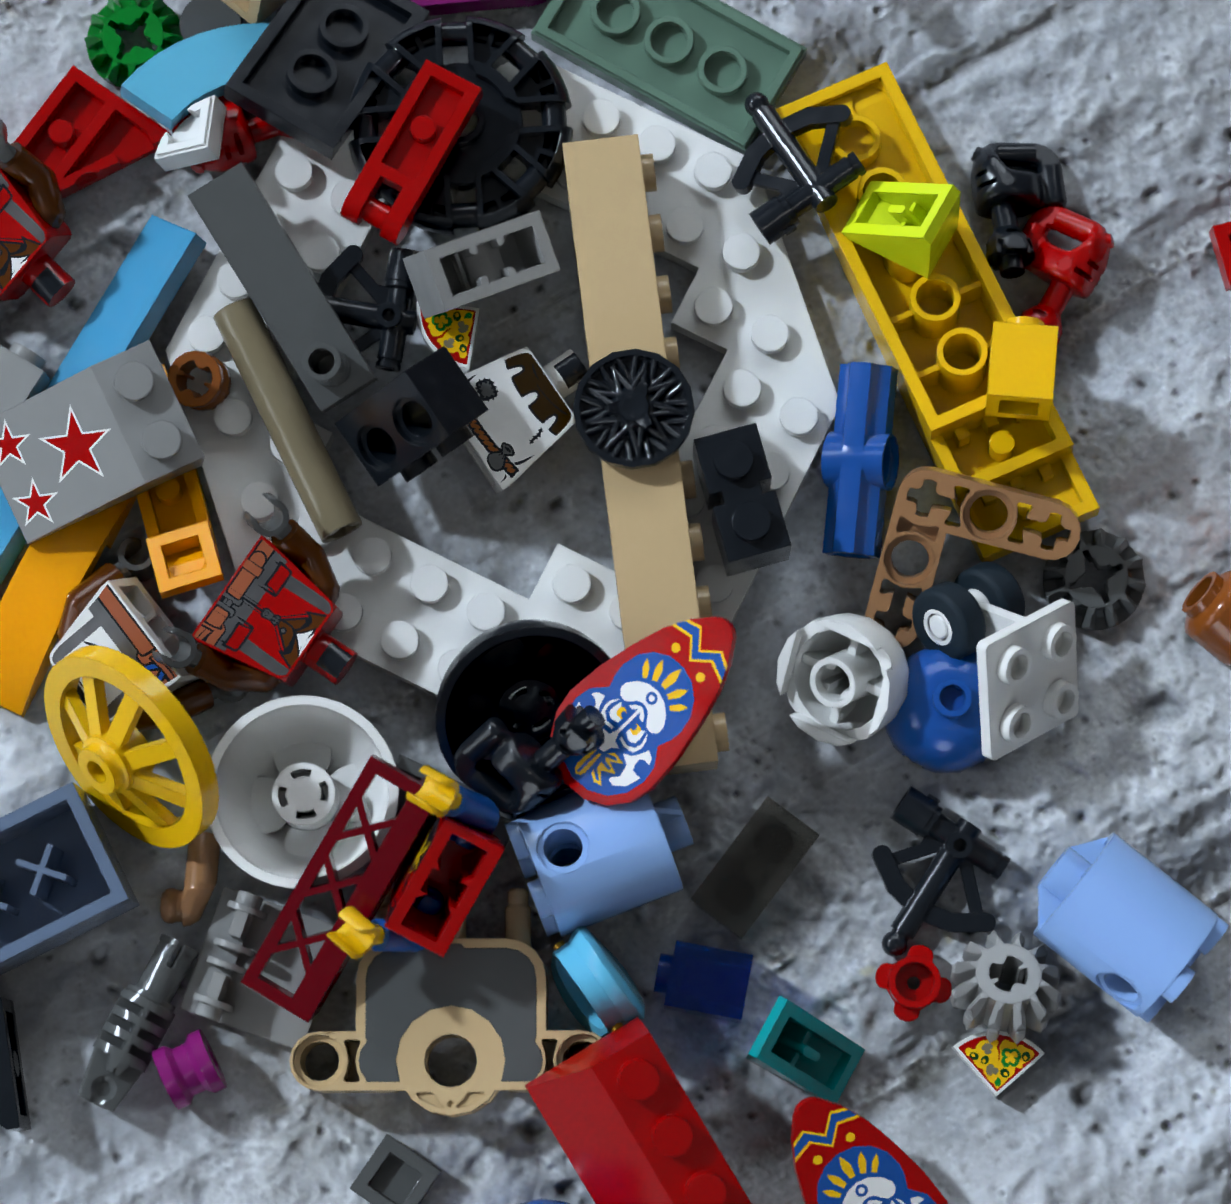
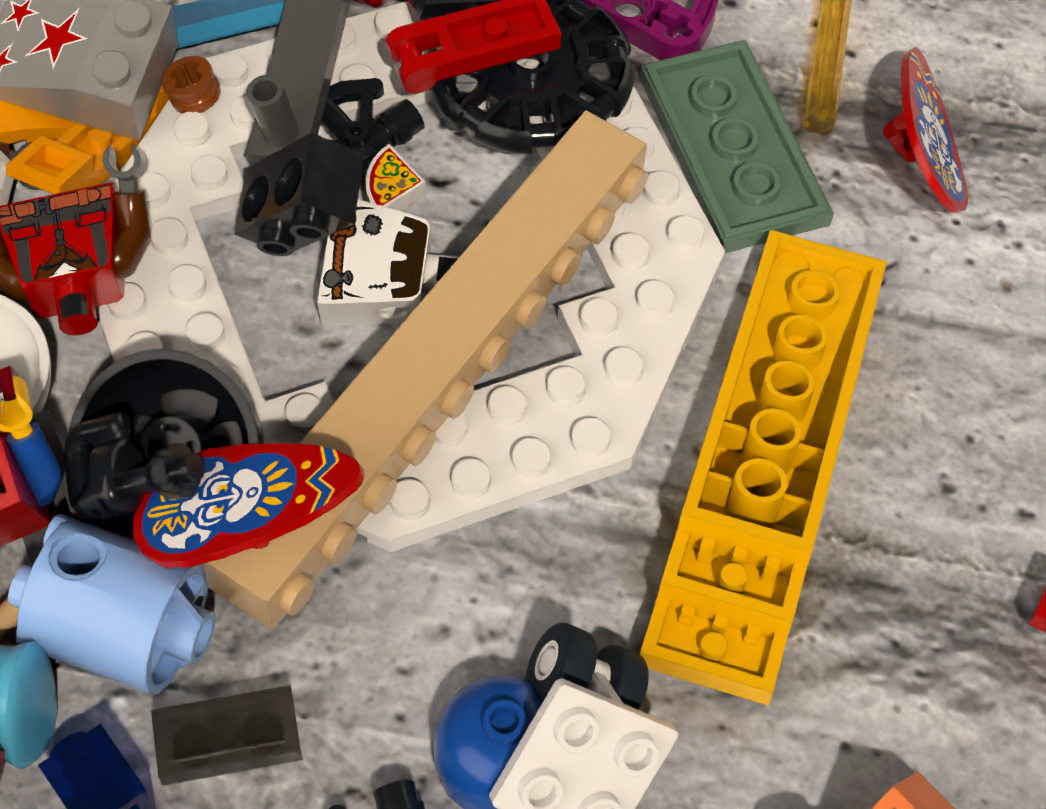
camera: 35 degrees right, 20 degrees down
dark tan piece [213,298,362,543] -> none
light grey brick [403,210,561,319] -> none
black wheel [573,349,695,470] -> none
black piece [693,423,792,577] -> none
black piece [732,92,866,245] -> none
white cylinder [776,613,909,746] -> none
blue piece [821,362,899,559] -> none
neon yellow slope [841,181,961,279] -> none
medium nougat beam [865,466,1081,648] -> none
black piece [970,142,1067,279] -> none
yellow brick [985,316,1059,421] -> none
red piece [1020,206,1114,346] -> none
dark grey gear [1043,528,1146,630] -> none

